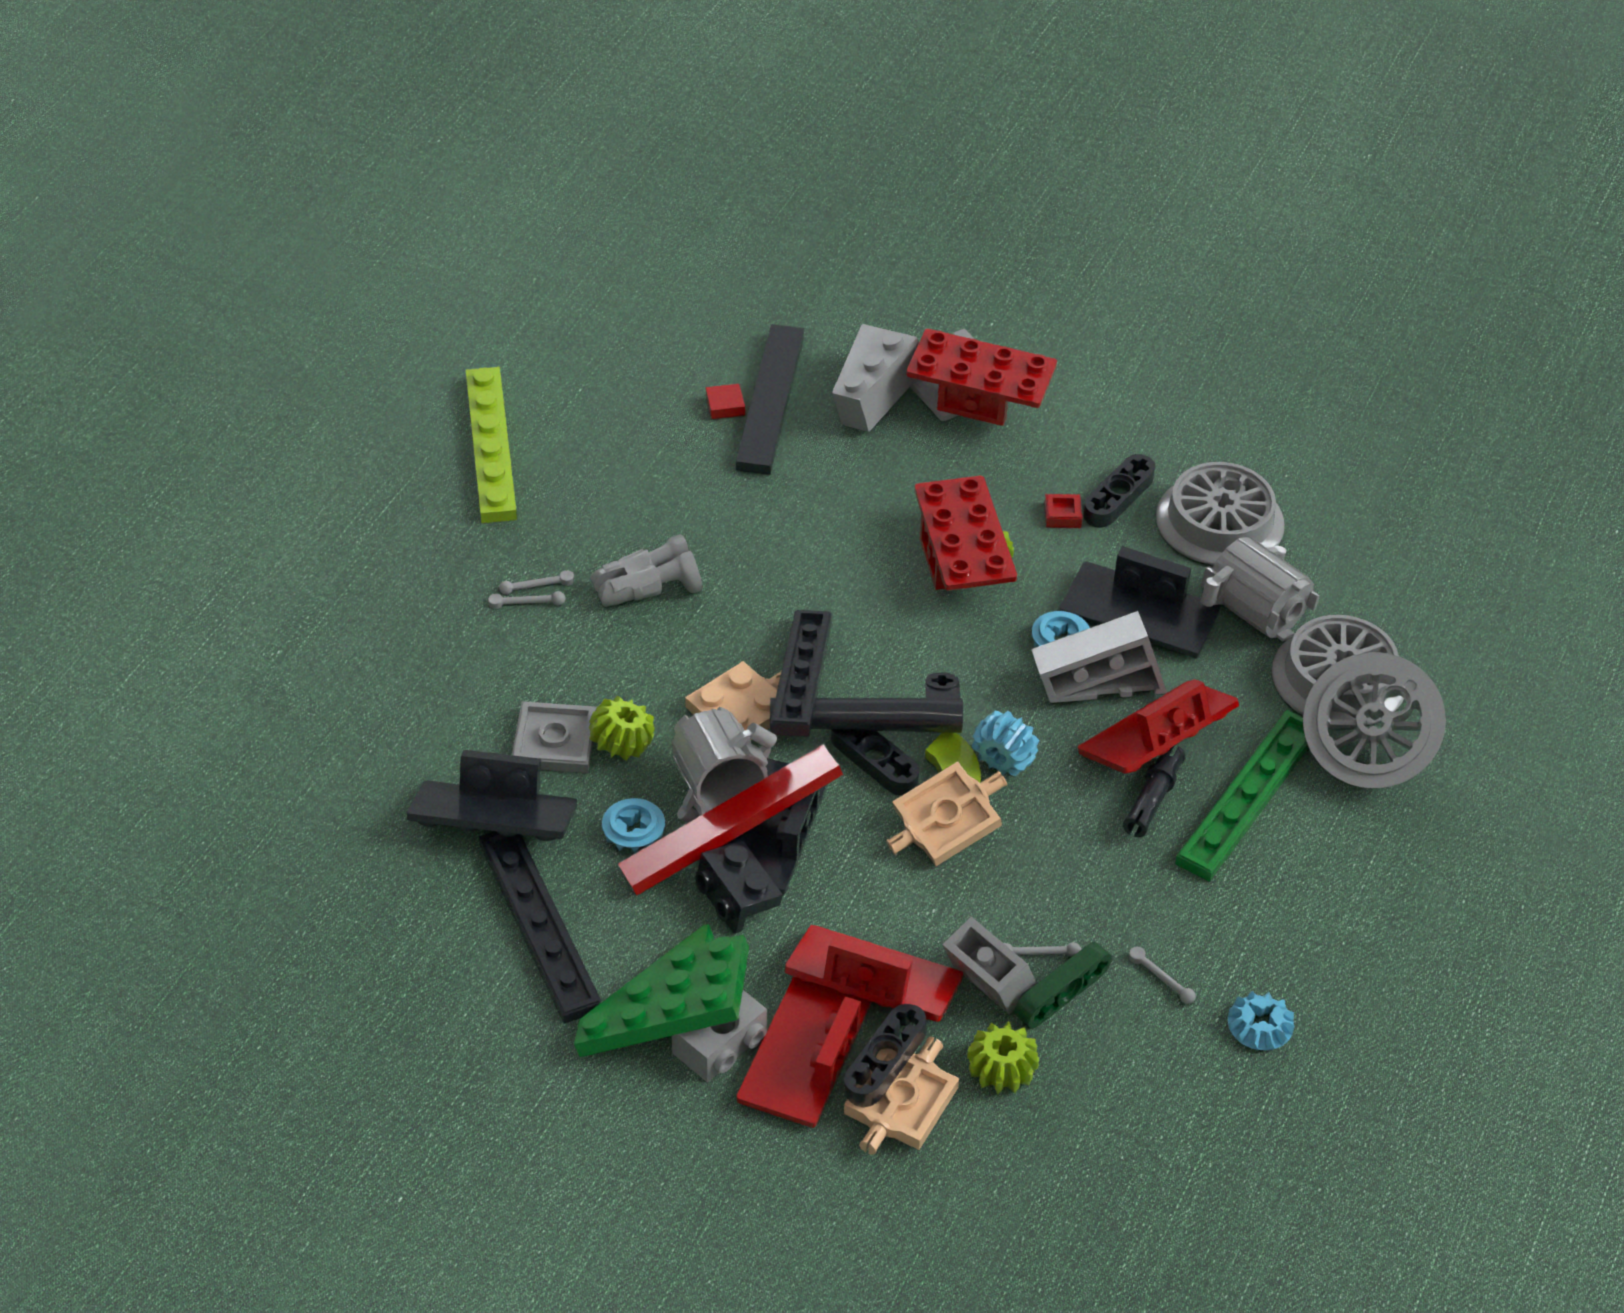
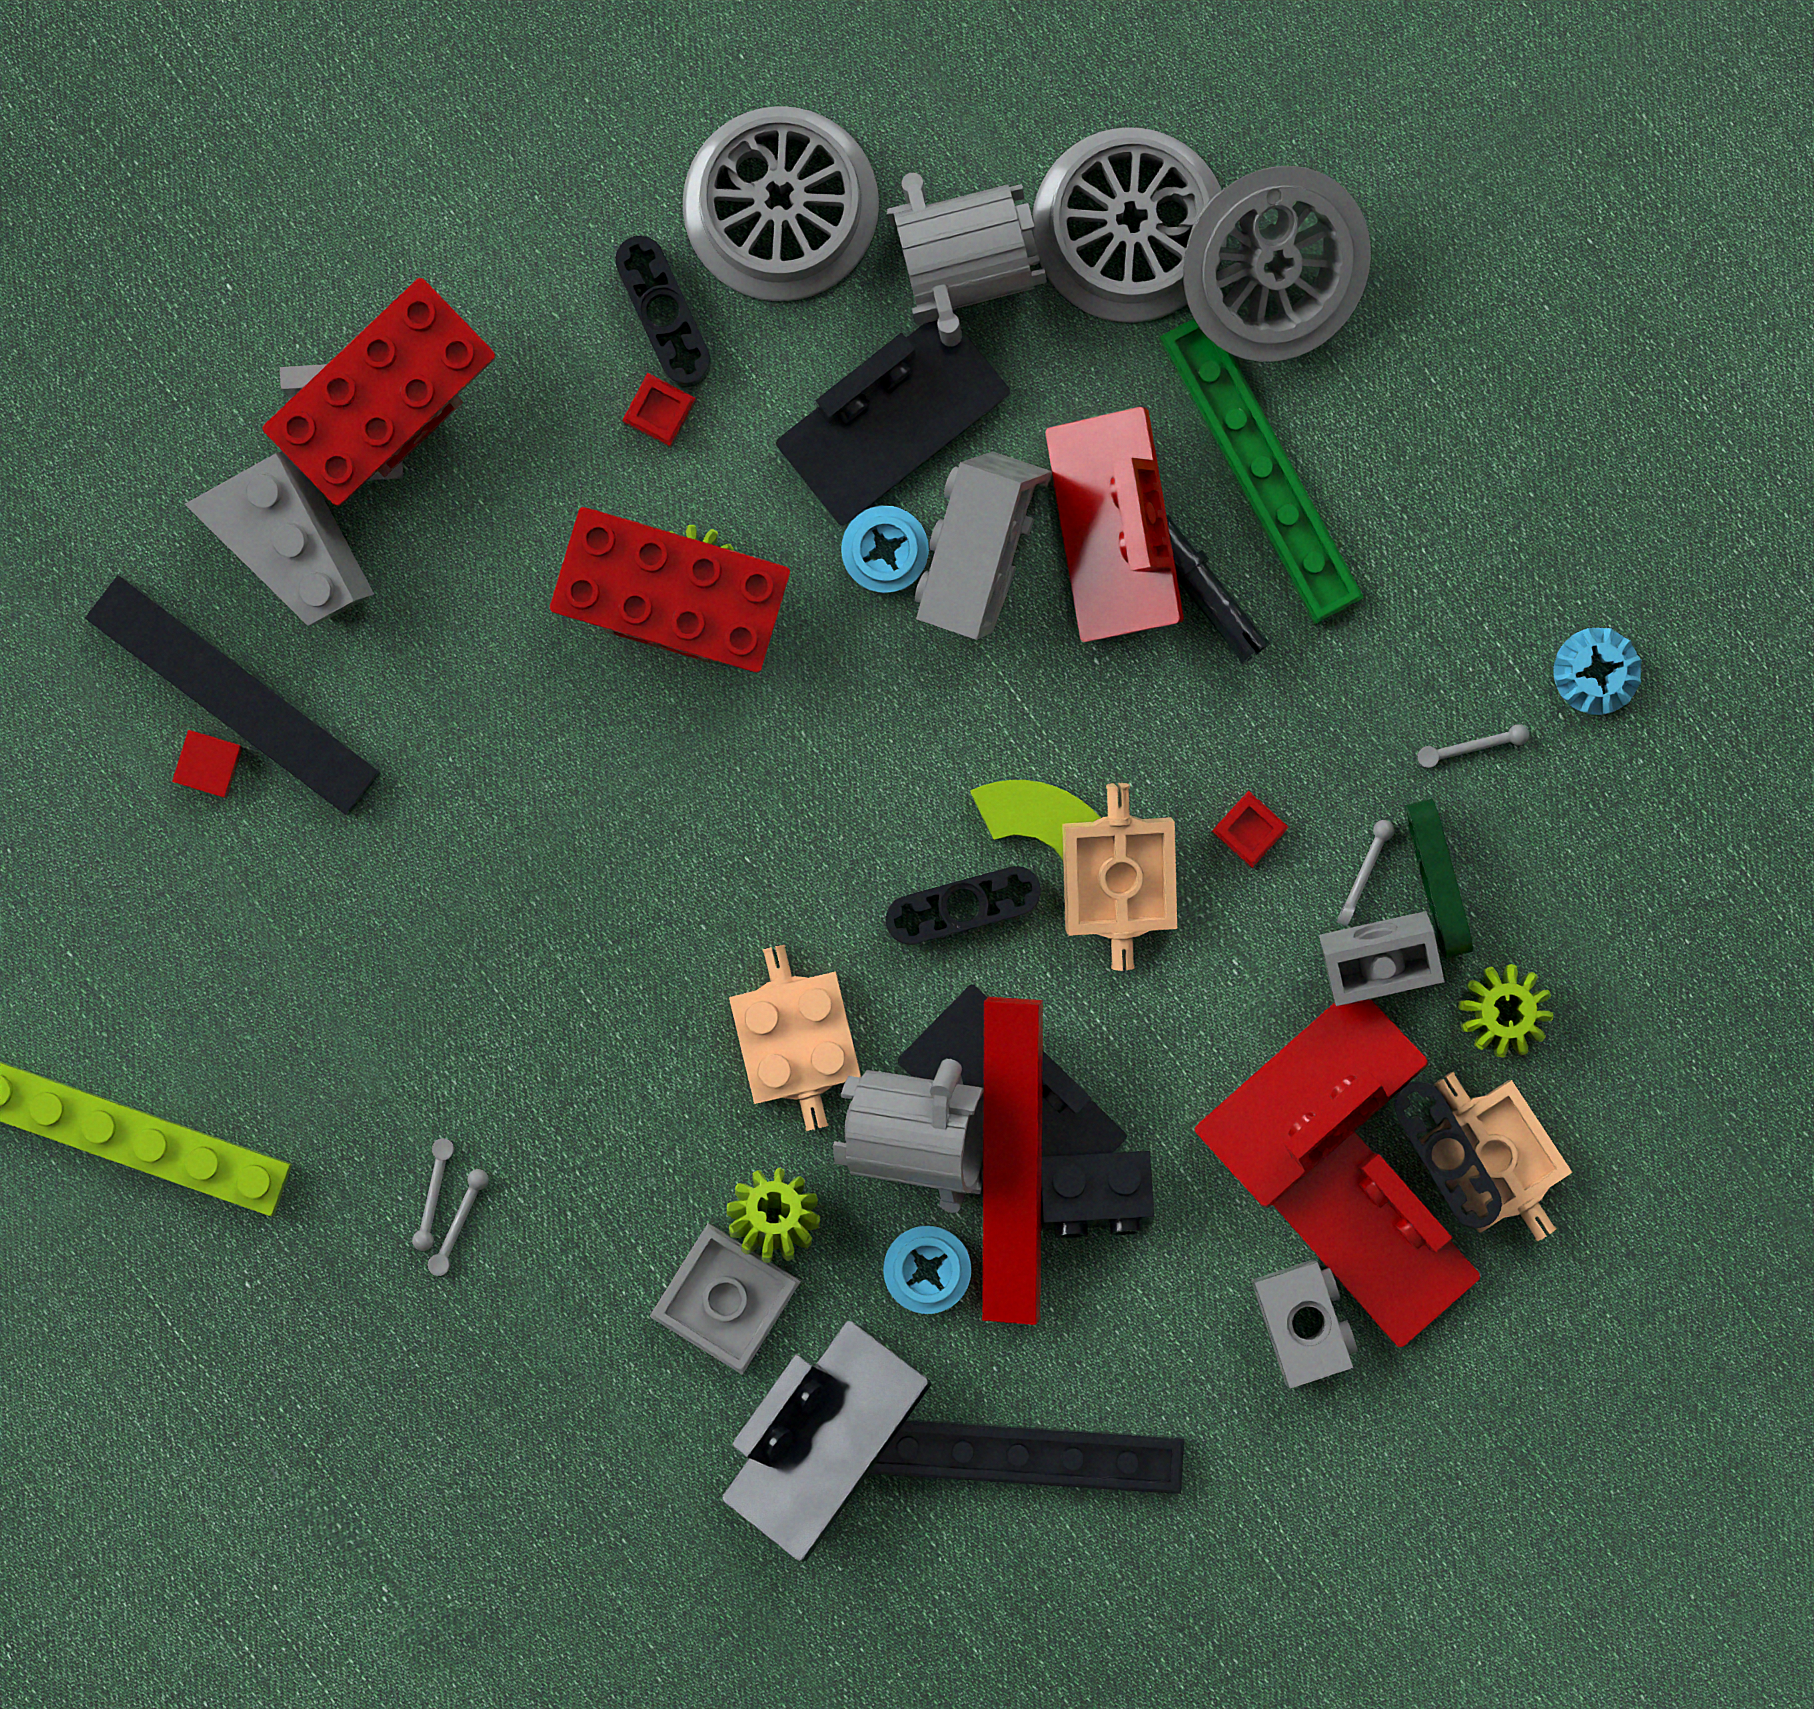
camera: 60 degrees left, 40 degrees up
green wing [574,924,749,1057] -> none
light grey piece [590,534,703,607] -> none
black tile [770,610,832,737] -> none
black axle [770,672,963,733] -> none
medium azure gear [972,710,1040,776] -> none
none -> red tile [1211,791,1289,868]

